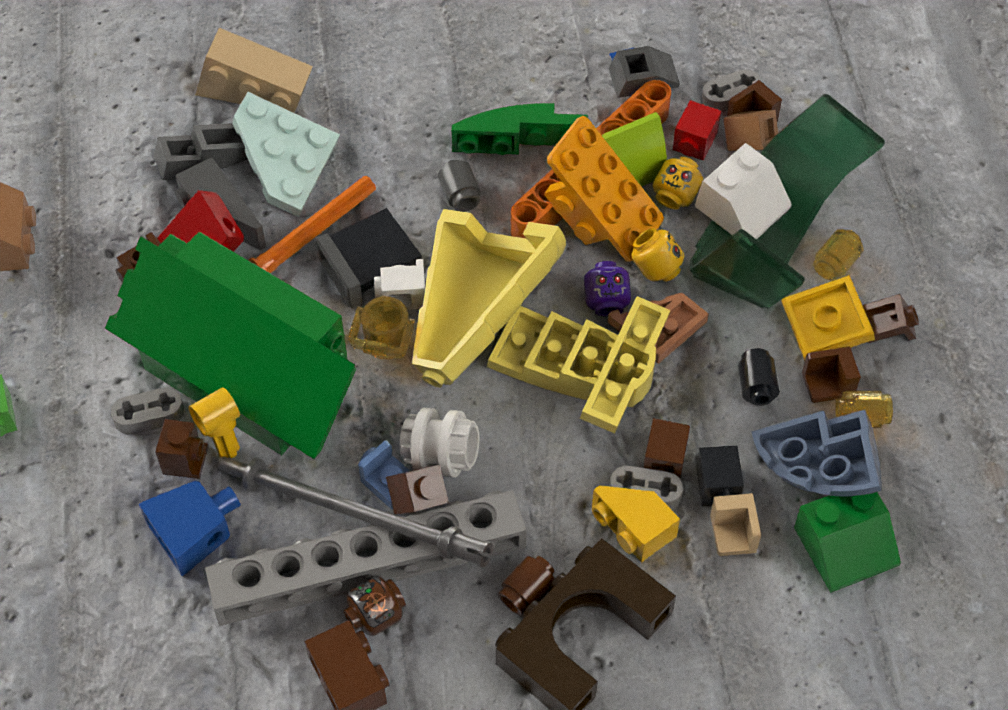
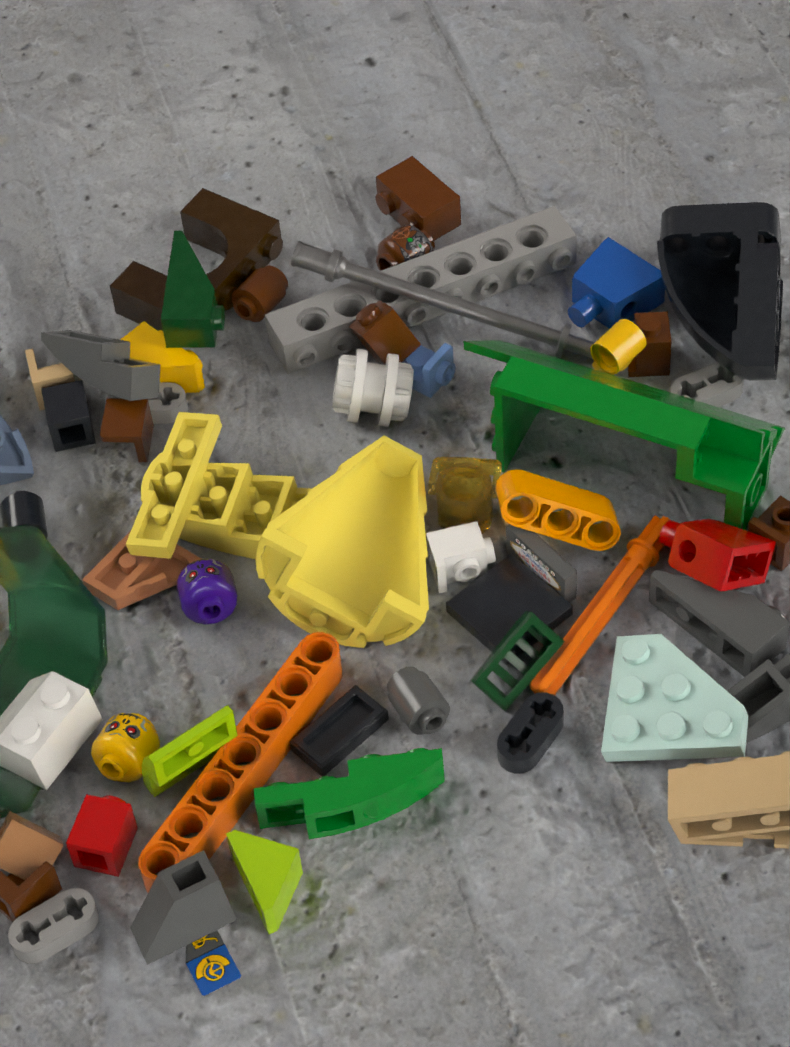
camera: 175 degrees right, 5 degrees down
light orange bracket [544,116,664,262] -> none
yellow head [631,228,685,282] -> none
none -> dark grey slope [41,330,161,401]
none -> dark green slope [161,231,225,348]
none -> lime slope [226,830,303,935]
none -> black tile [289,685,389,777]
none -> dark green slope [470,611,565,711]
none -> light orange beam [495,469,621,551]
none -> black beam [497,692,564,774]
none -> black panel [657,202,783,381]

